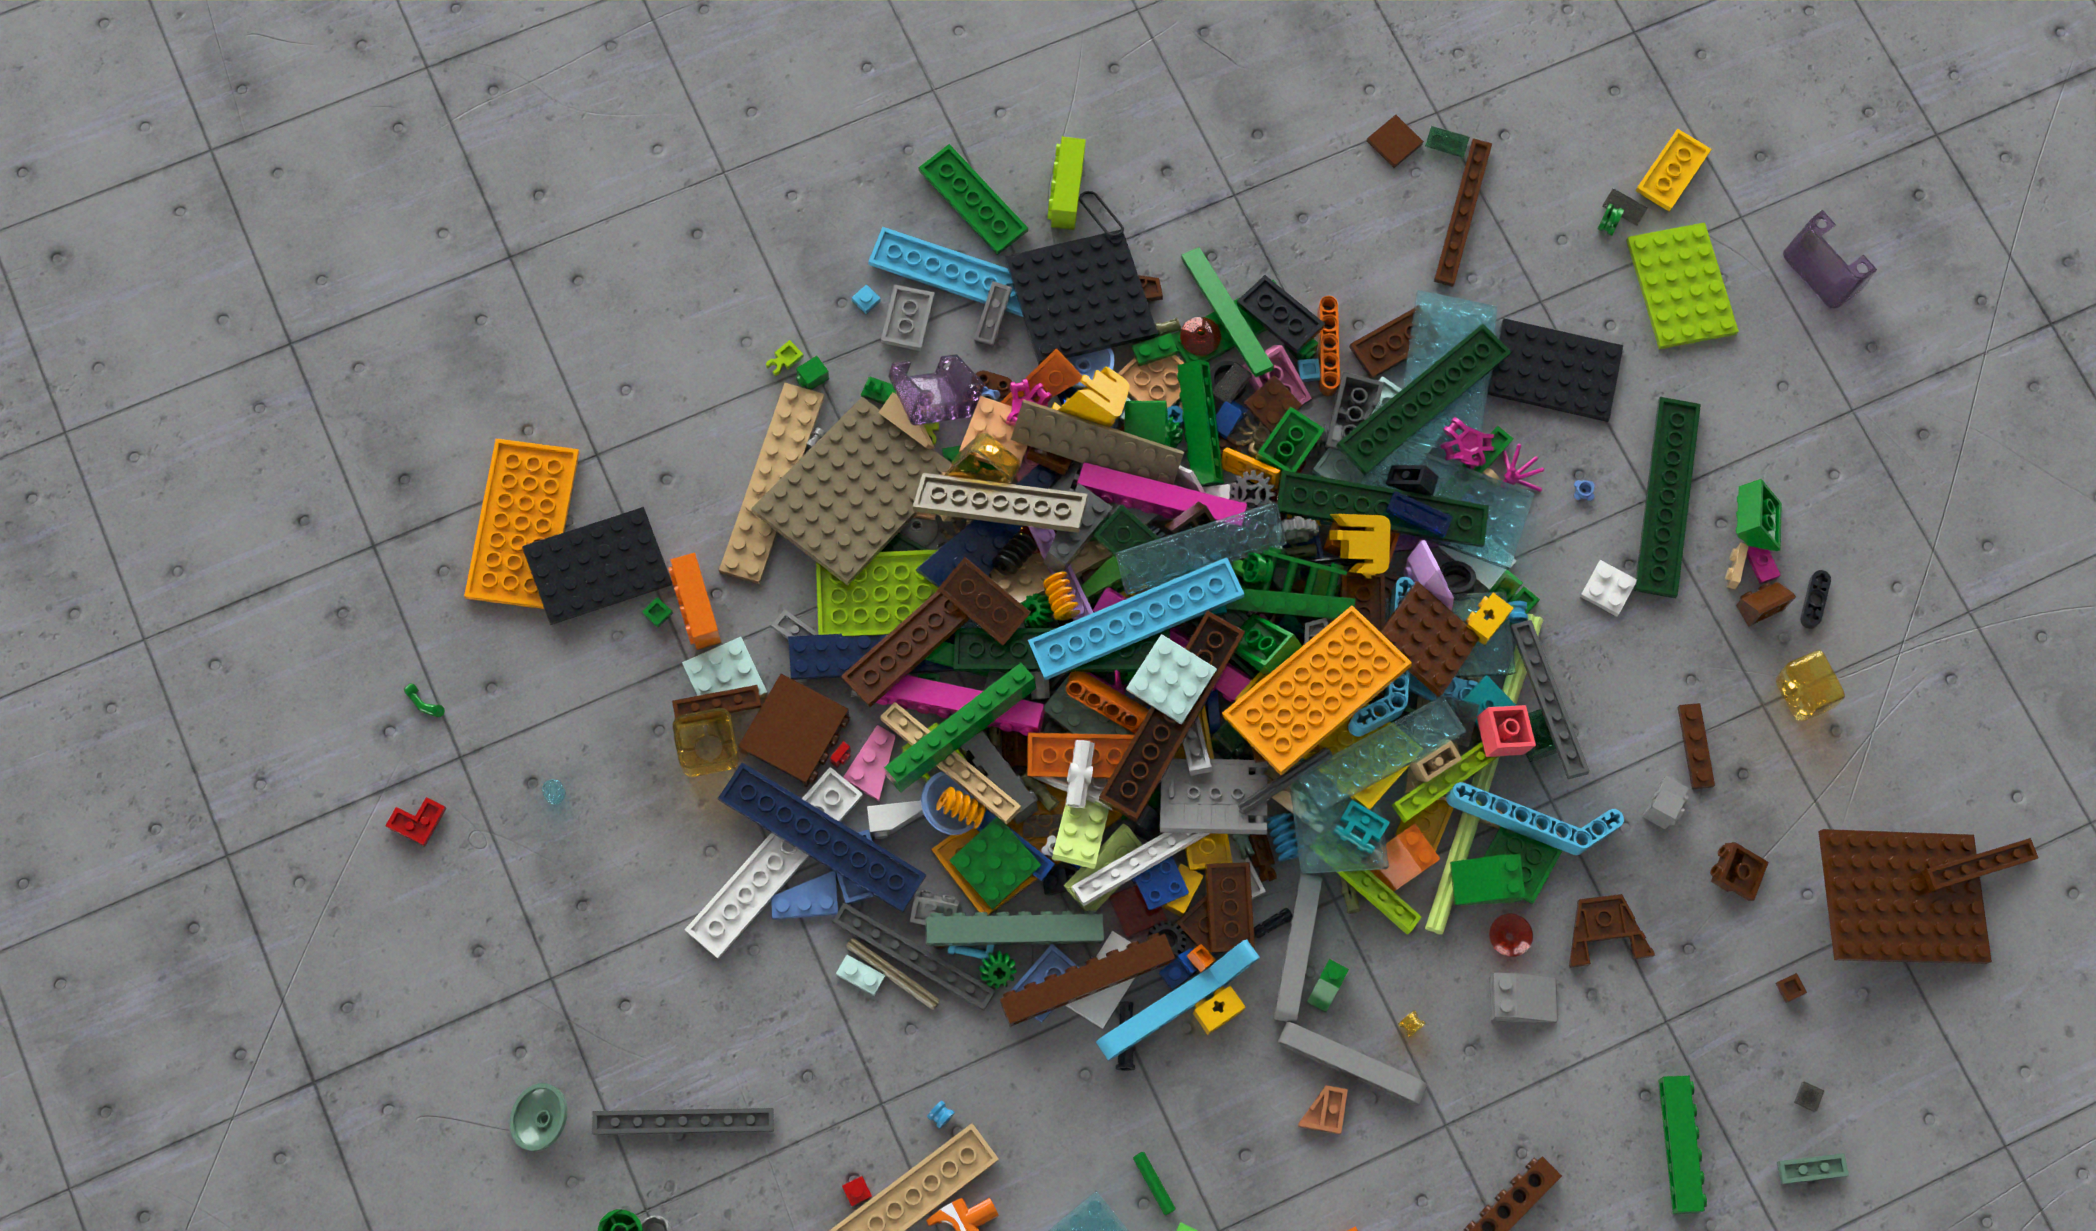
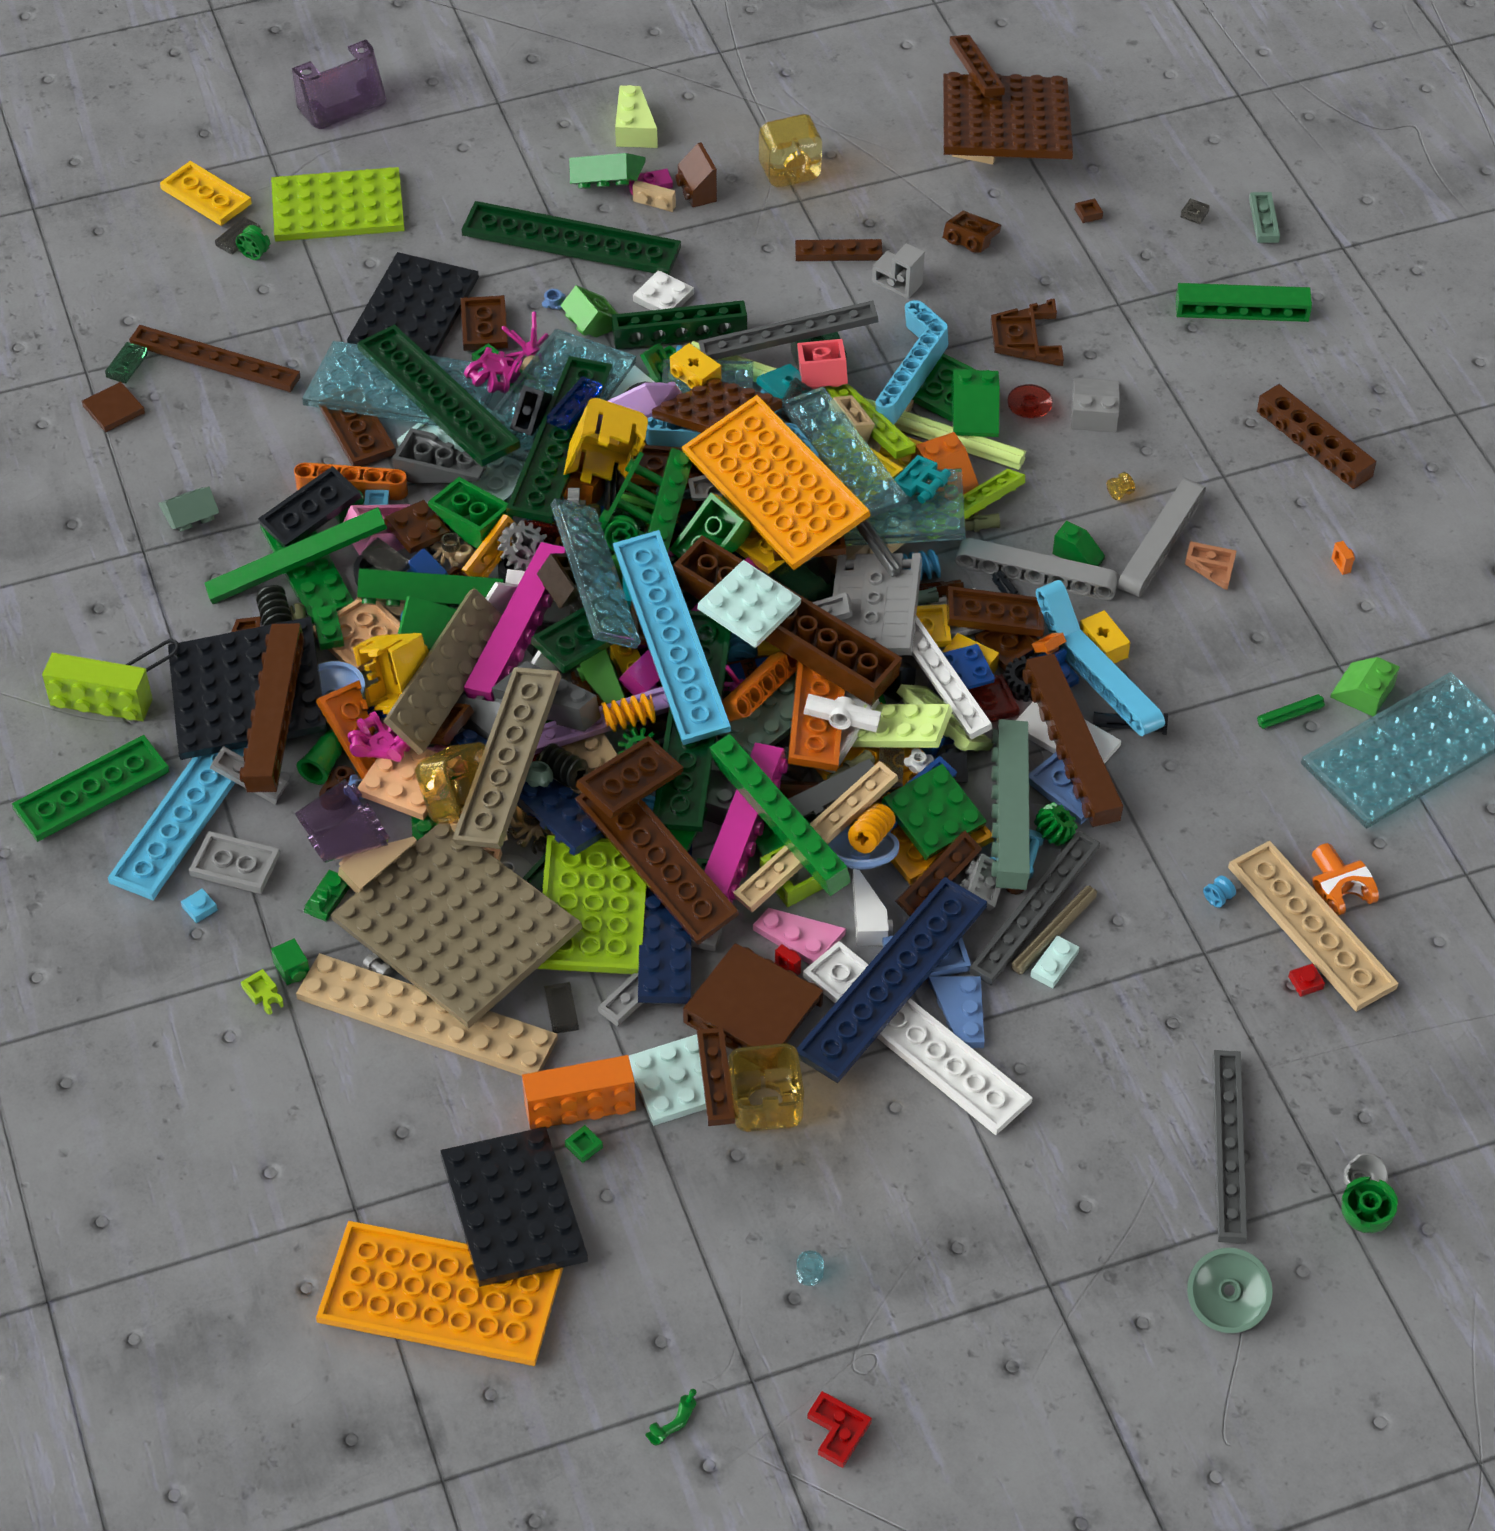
camera: 80 degrees left, 20 degrees down
clear red dish [1180,317,1221,356] -> none
black beam [1800,570,1831,629] -> none
none -> sand green slope [158,486,219,532]
none -> reddish brown brick [240,623,305,792]
none -> pearl dark grey piece [256,585,292,626]
none -> green plant [296,730,343,785]
none -> reddish brown plate [461,295,508,351]
none -> sand green plate [525,761,553,787]
none -> clear smoke tile [544,982,579,1034]
none -> bright green slope [560,285,618,338]
none -> dark green brick [612,300,747,349]
none -> yellowish green wedge [615,85,658,148]
none -> reddish brown plate [895,831,982,917]

